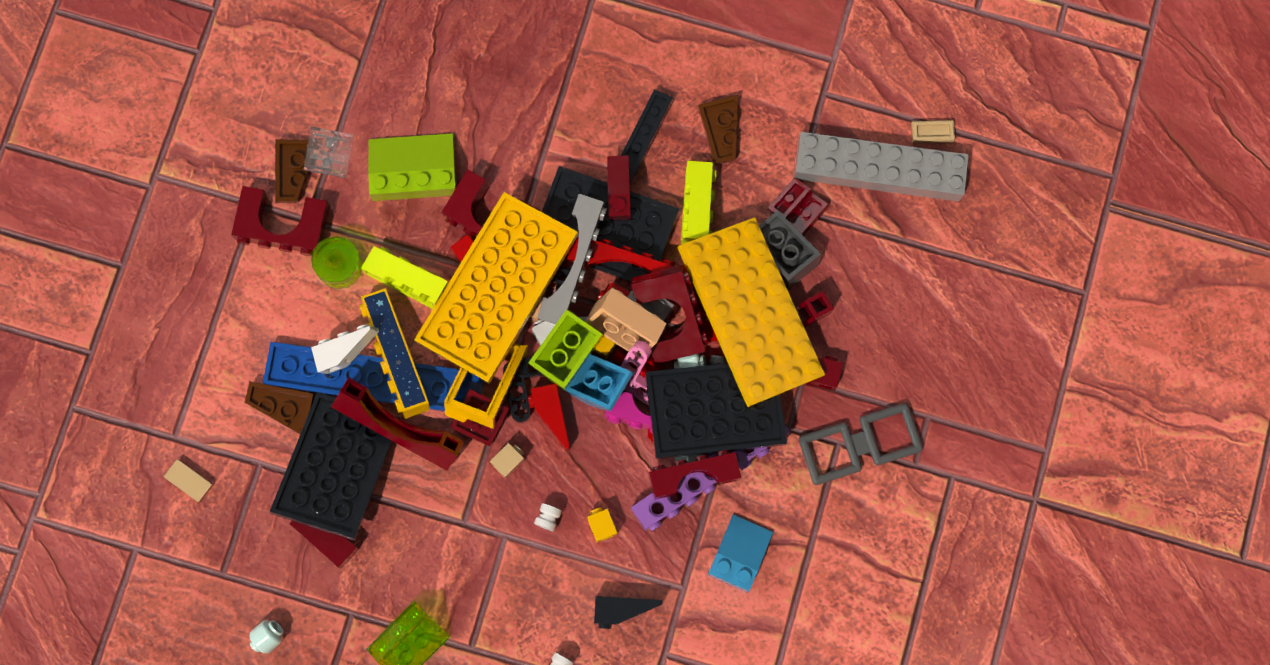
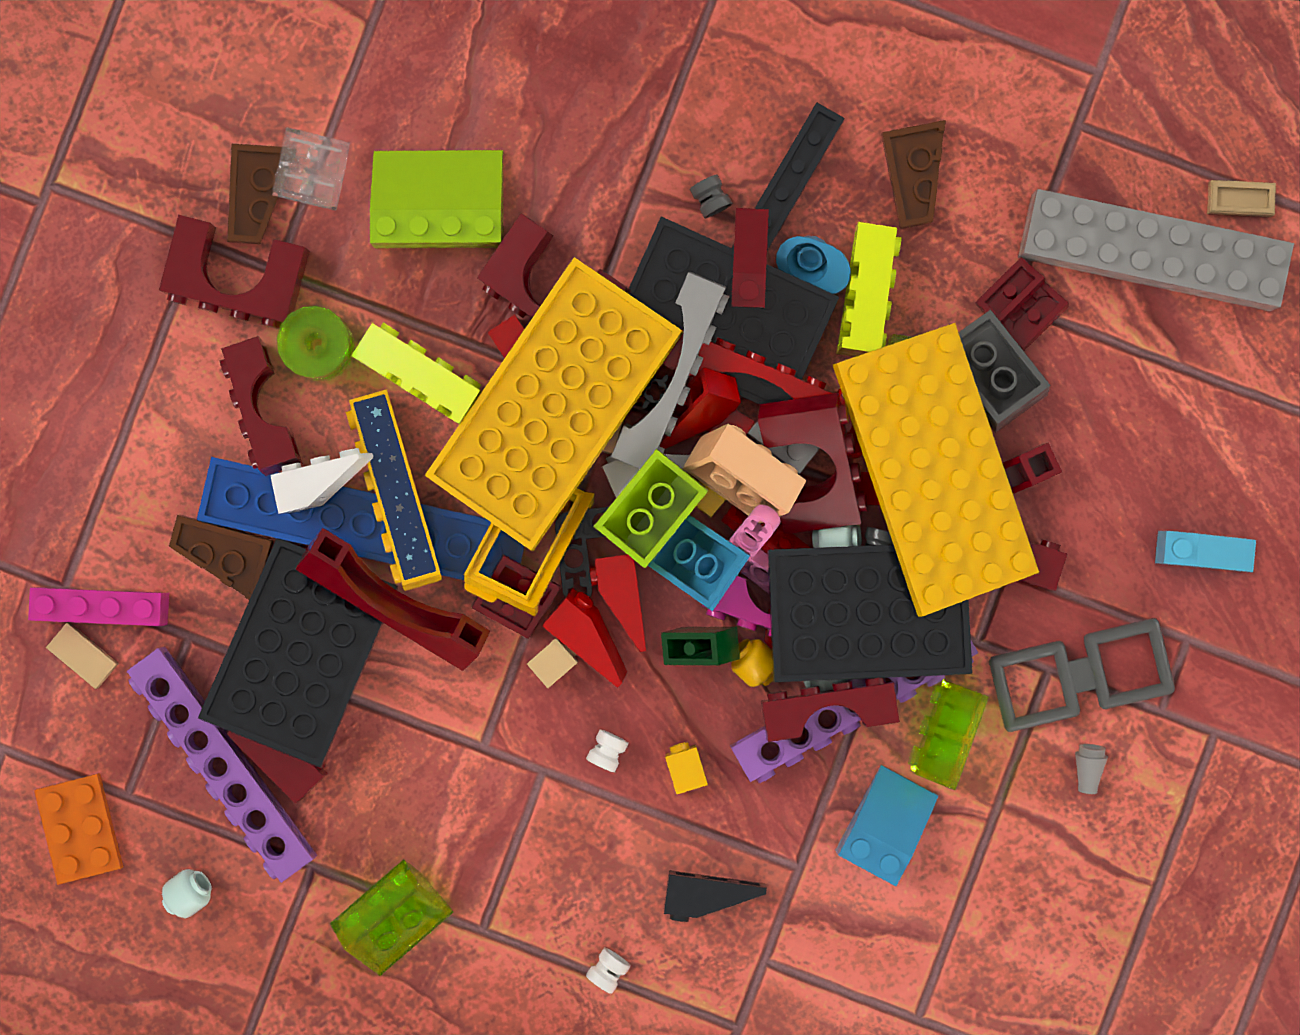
camera: 15 degrees right, 10 degrees up
none -> dark pink arch [28,587,169,626]
none -> orange plate [34,773,123,885]
none -> medium lavender brick [127,647,317,883]
none -> dark red arch [220,336,303,476]
none -> red slope [542,588,627,688]
none -> red slope [660,367,741,449]
none -> dark green brick [661,627,740,666]
none -> dark grey wheel [690,174,733,219]
none -> yellow head [731,639,773,687]
none -> dark azure piece [776,236,851,294]
none -> clear neon green slope [908,680,989,790]
none -> light grey cone [1075,744,1108,794]
none -> medium azure slope [1155,531,1256,572]

